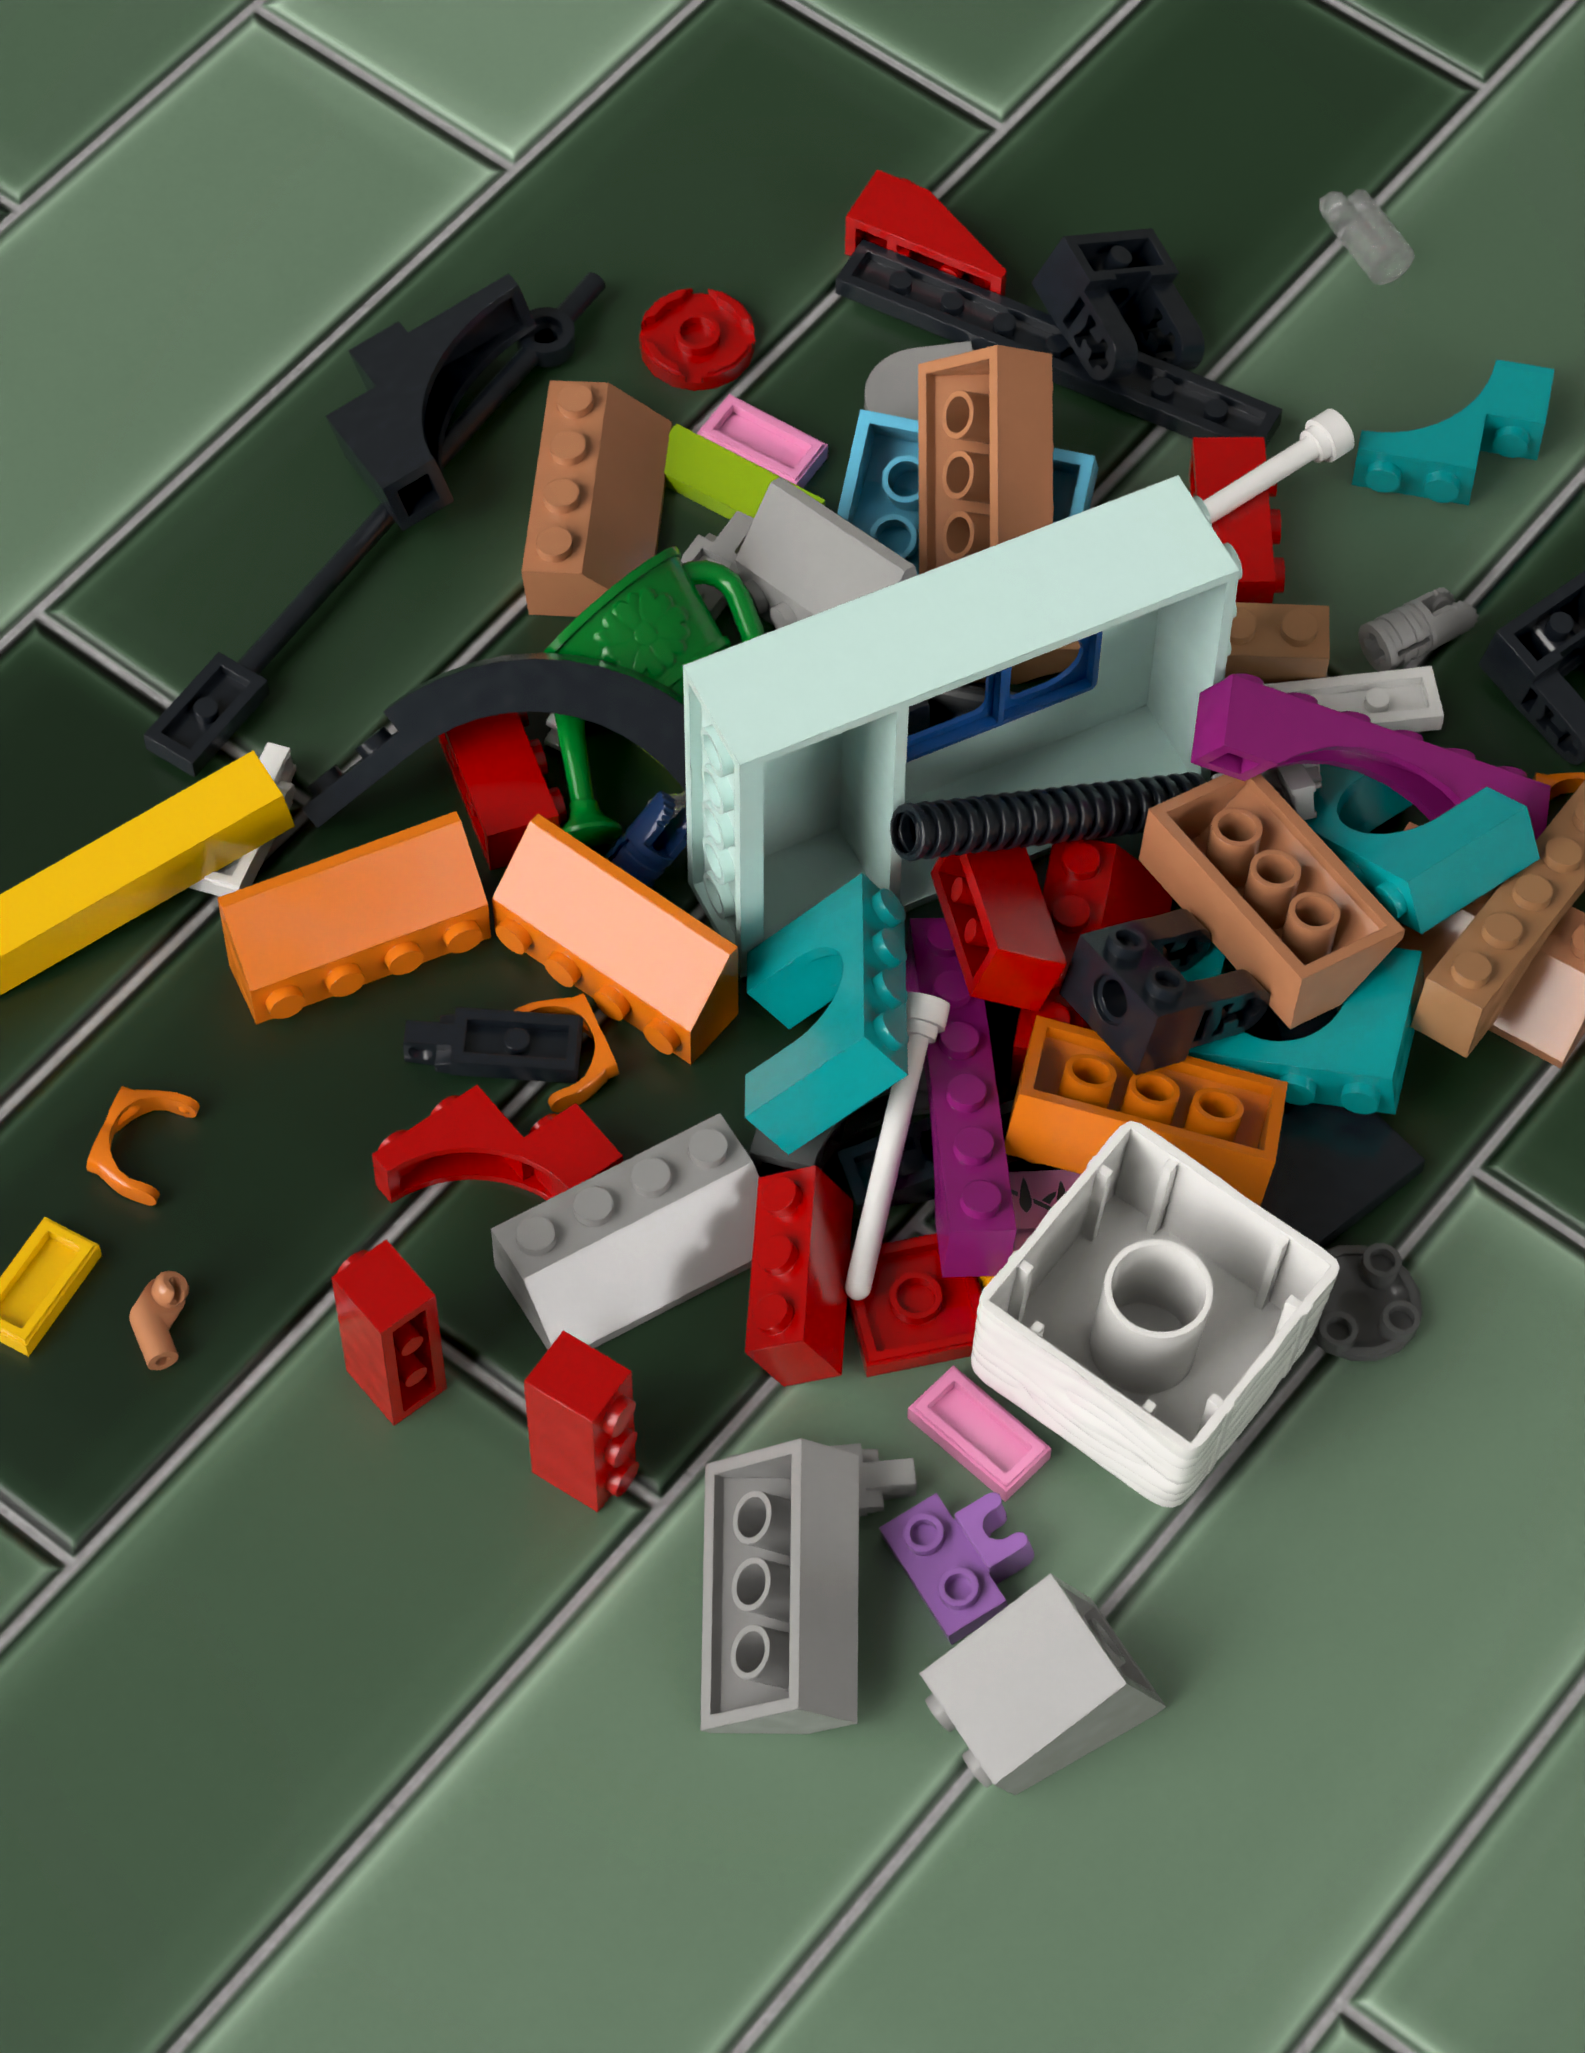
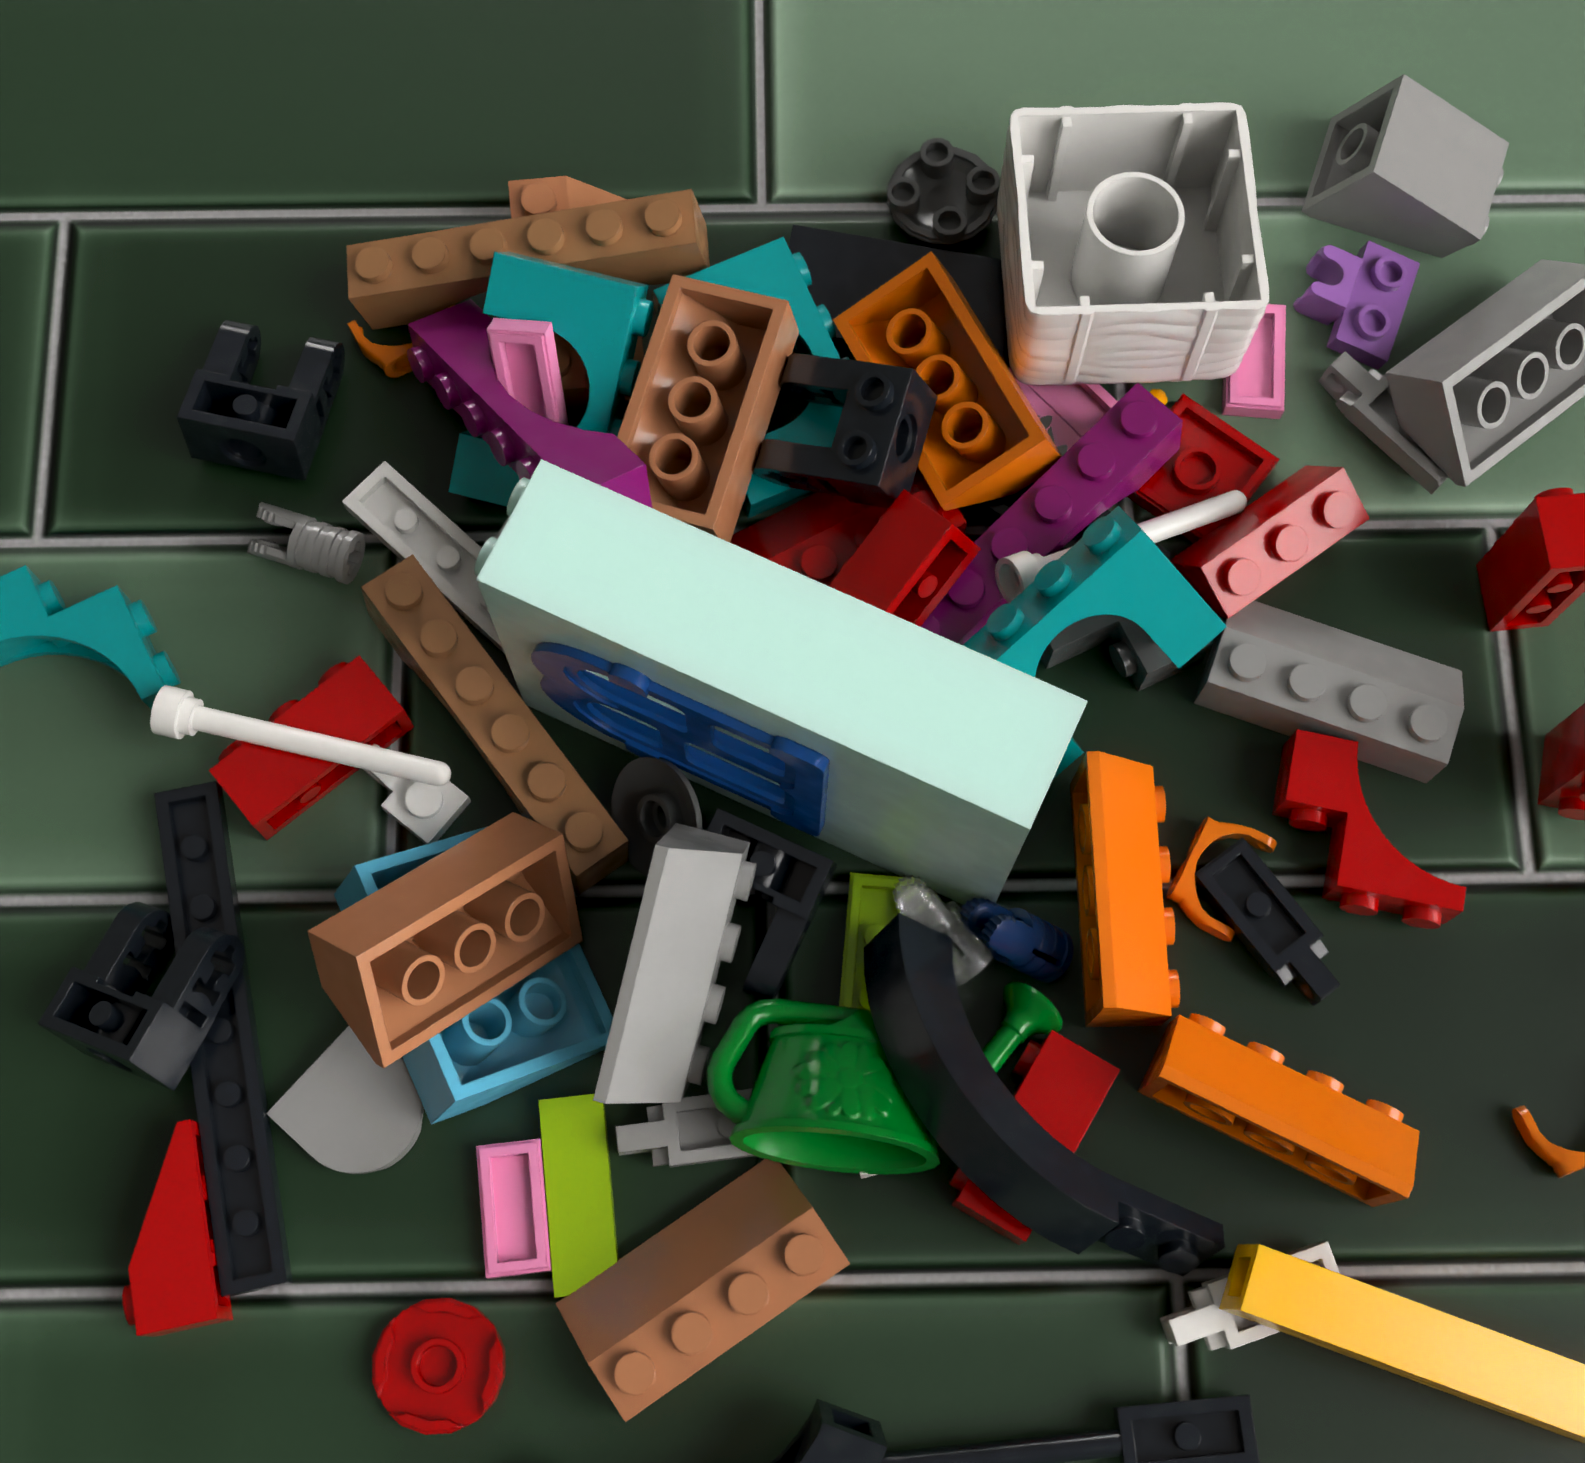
camera: 130 degrees left, 15 degrees up
none -> bright pink tile [487,318,569,425]

